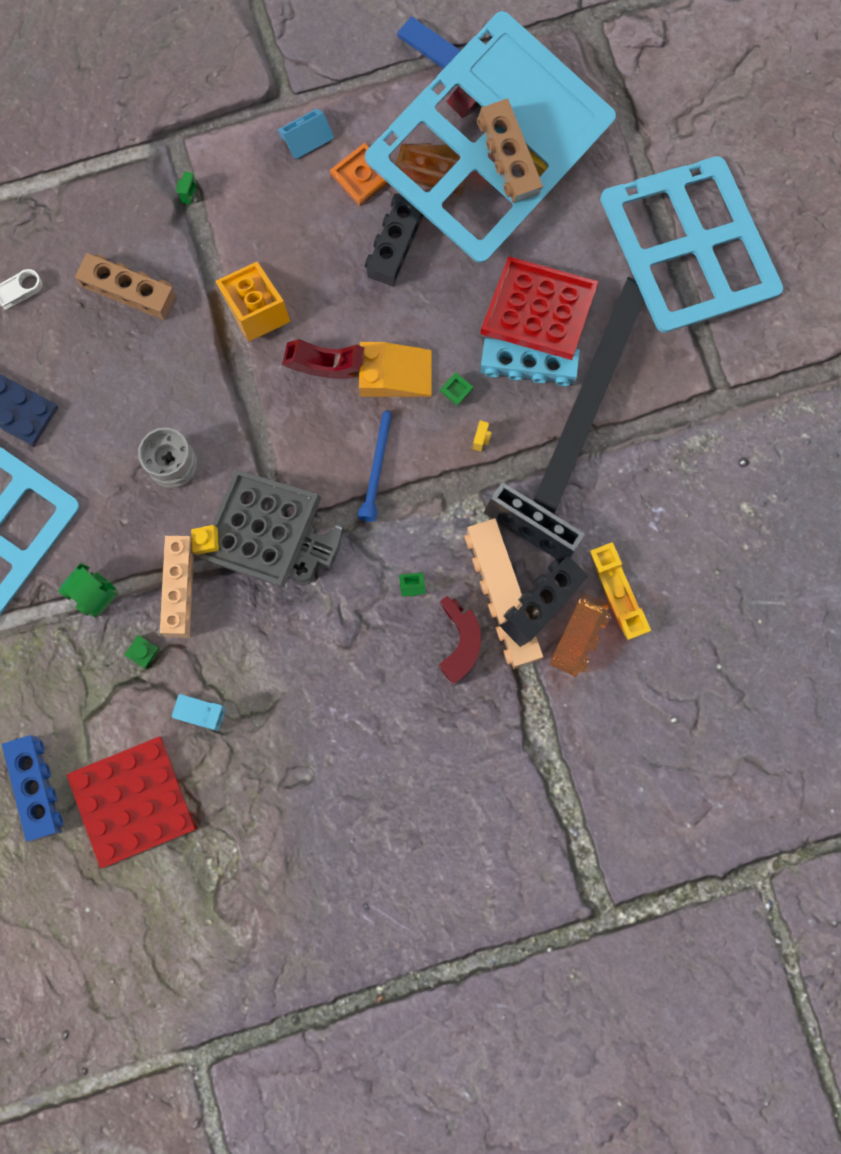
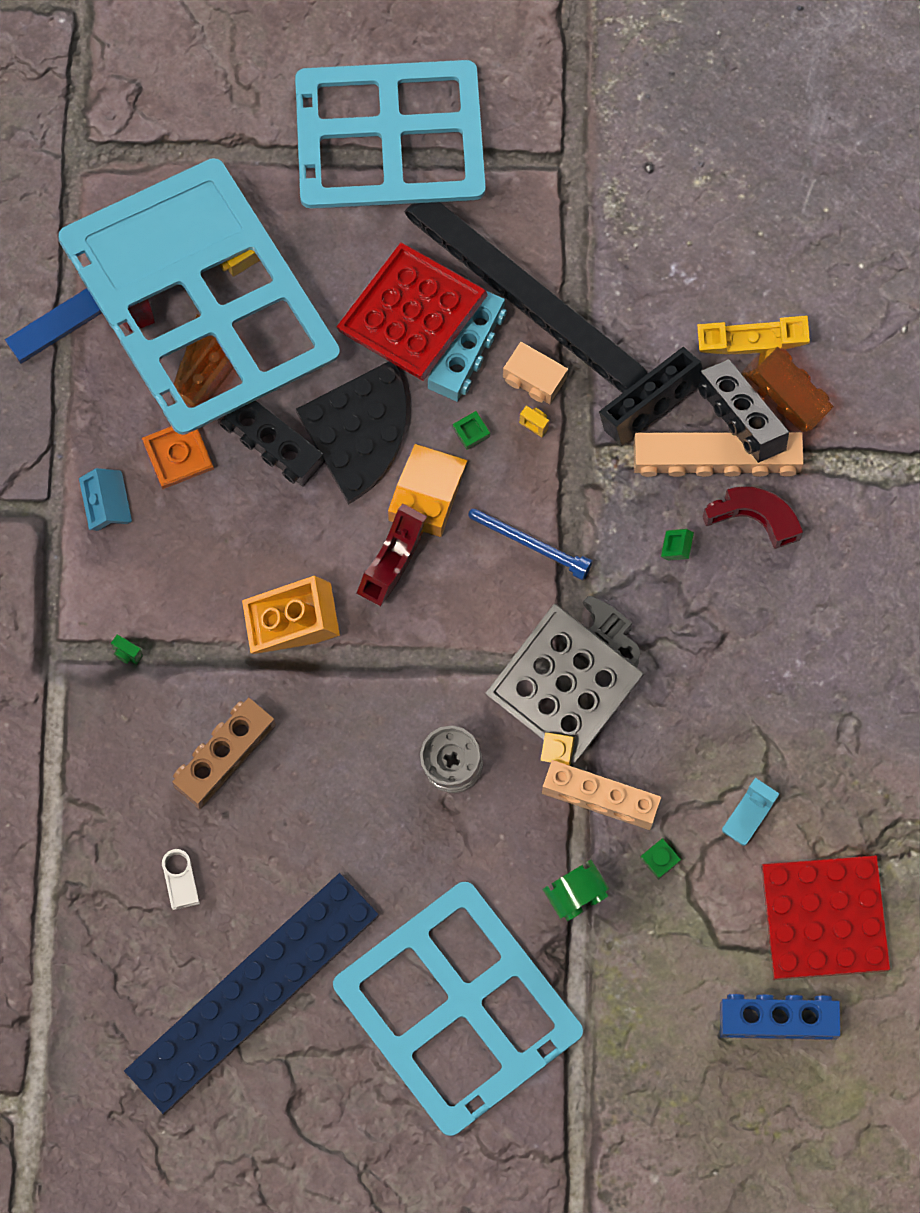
camera: 75 degrees left, 5 degrees down
medium nougat brick [477,98,543,204] -> none
none -> black plate [296,361,406,505]
none -> light nougat brick [503,342,568,404]

